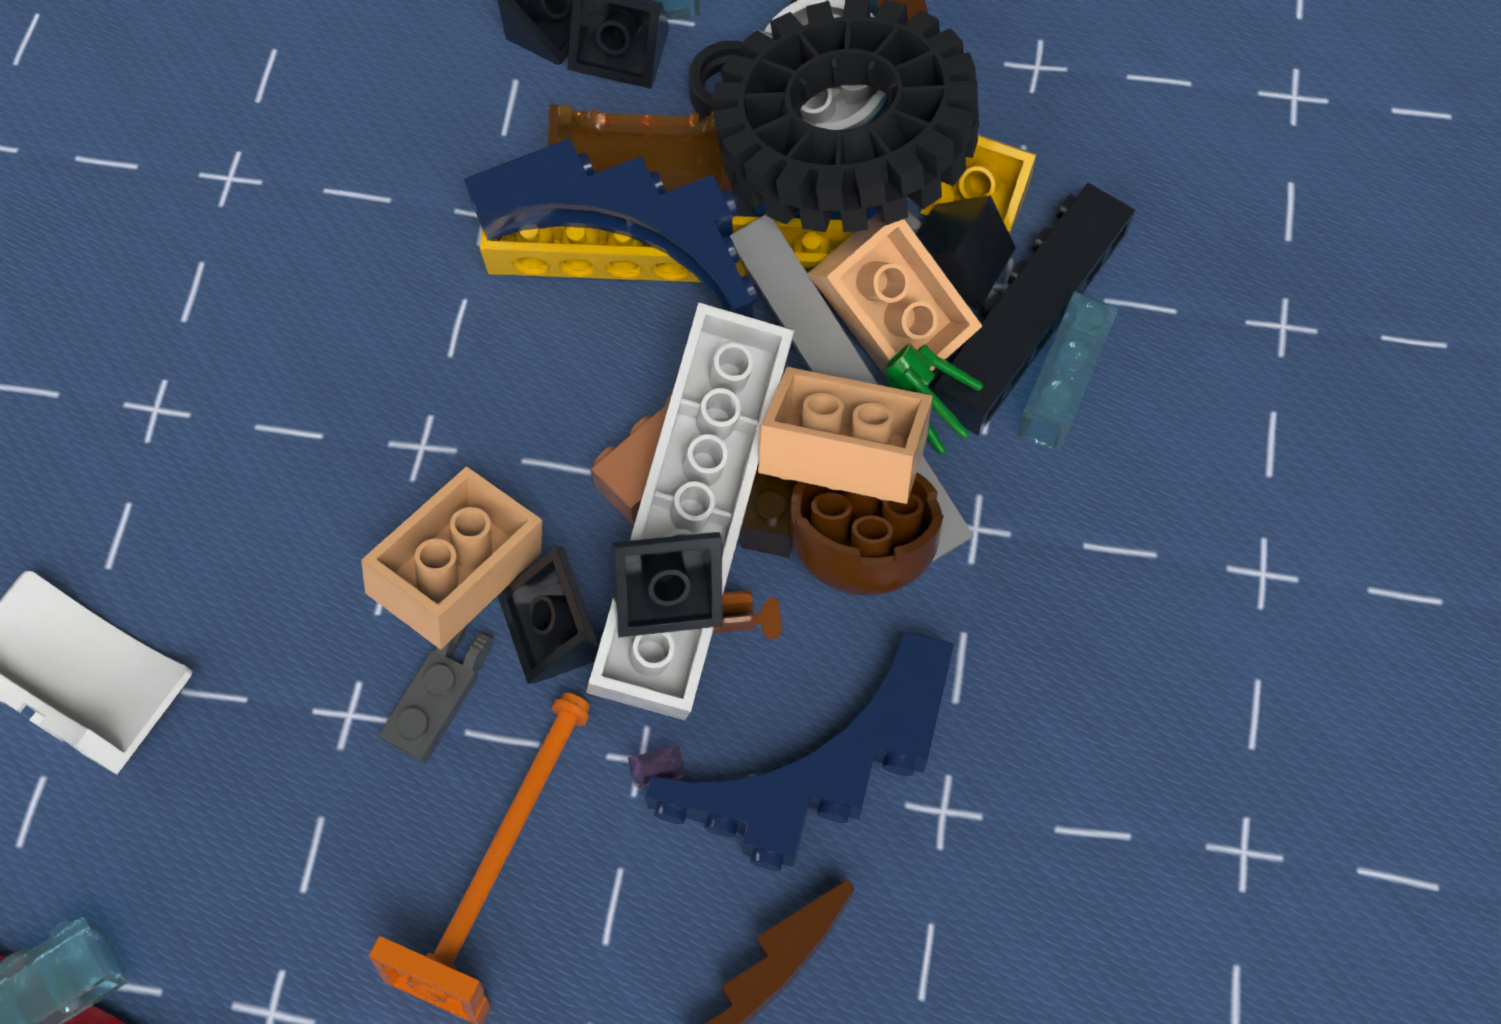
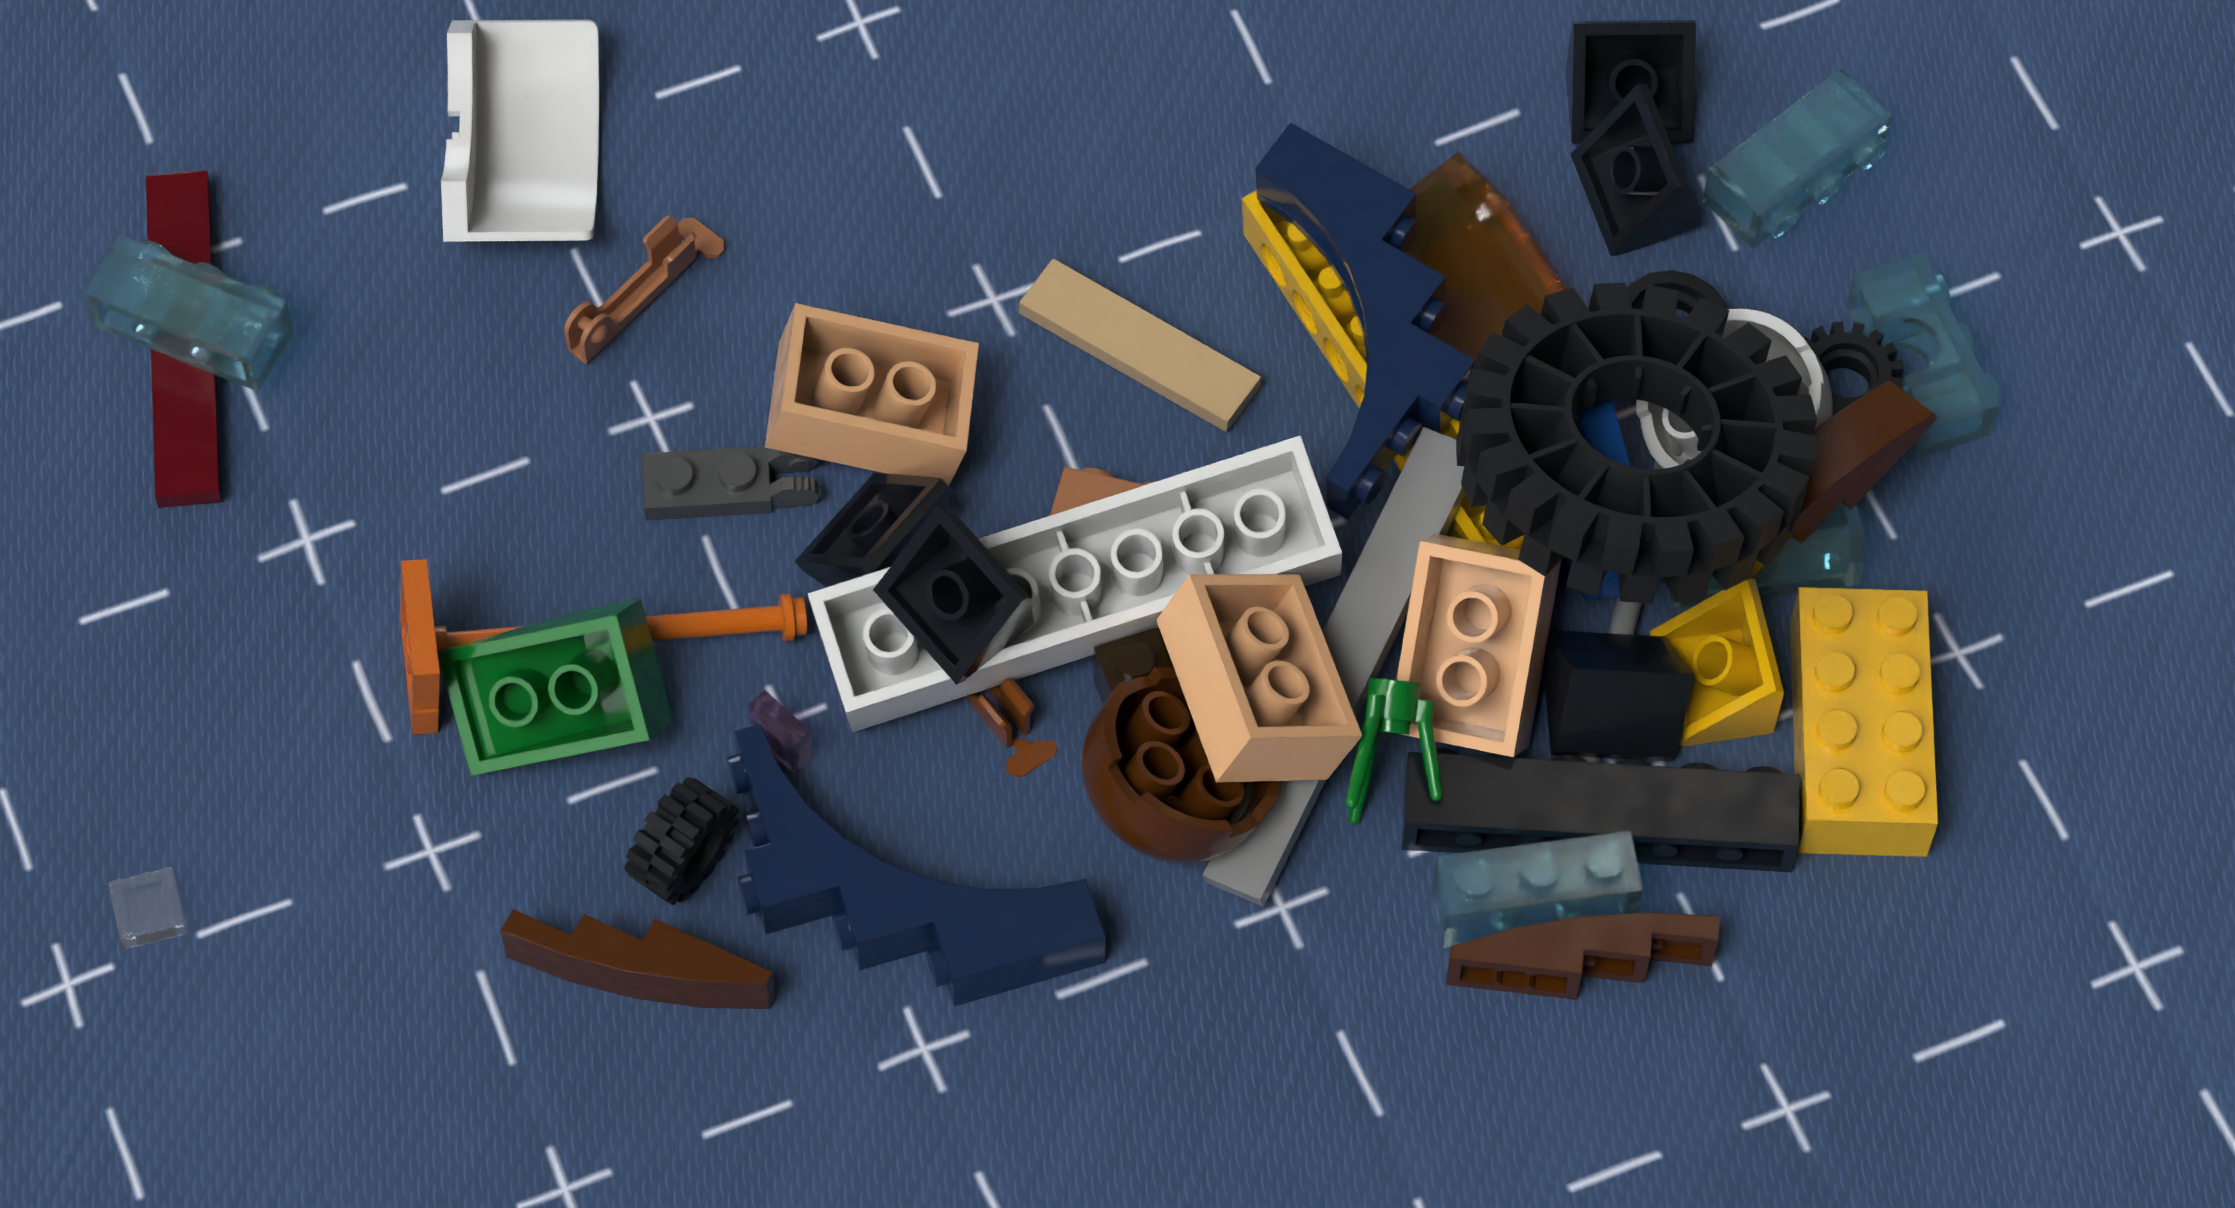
camera: 55 degrees right, 5 degrees down
none -> green slope [437,598,674,776]
none -> nougat piece [564,215,724,364]
none -> black tyre [625,777,739,905]
none -> tan tile [1019,258,1261,433]
none -> reddish brown slope [1446,912,1720,1000]
none -> yellow brick [1790,587,1938,857]

